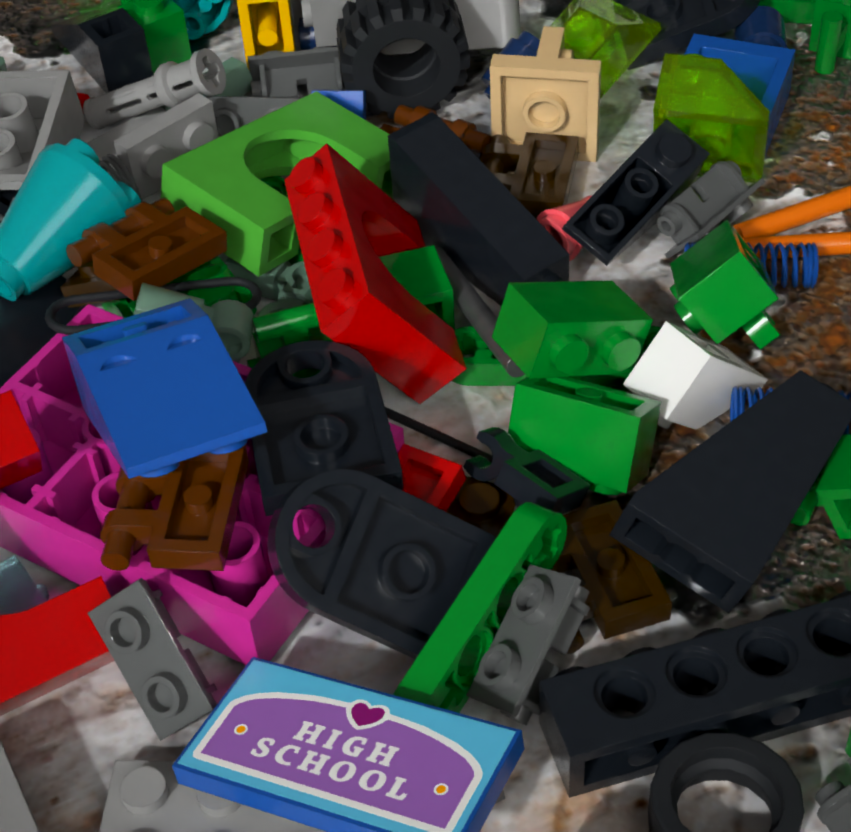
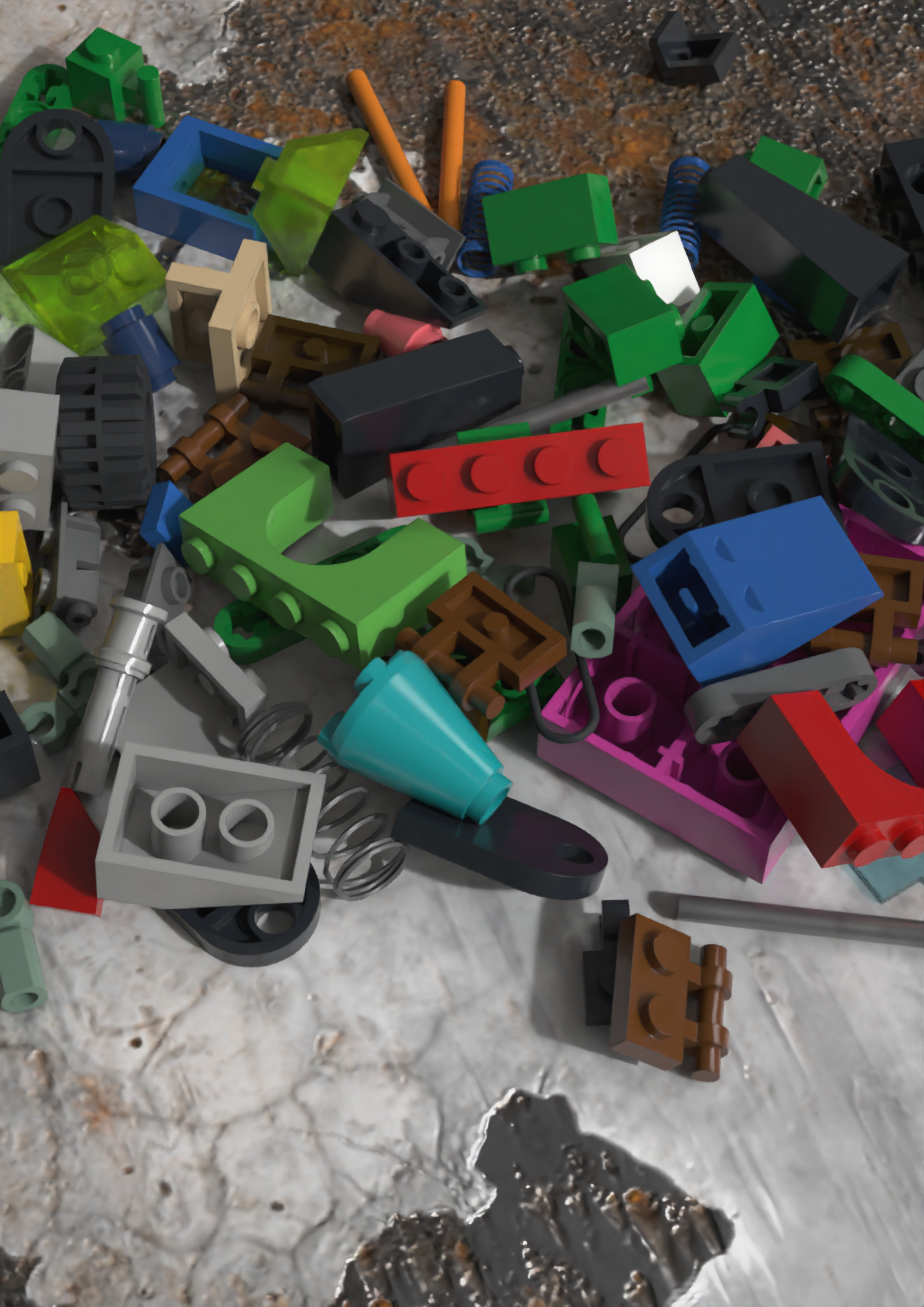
camera: 90 degrees left, 10 degrees up
none -> dark grey beam [683,647,878,745]

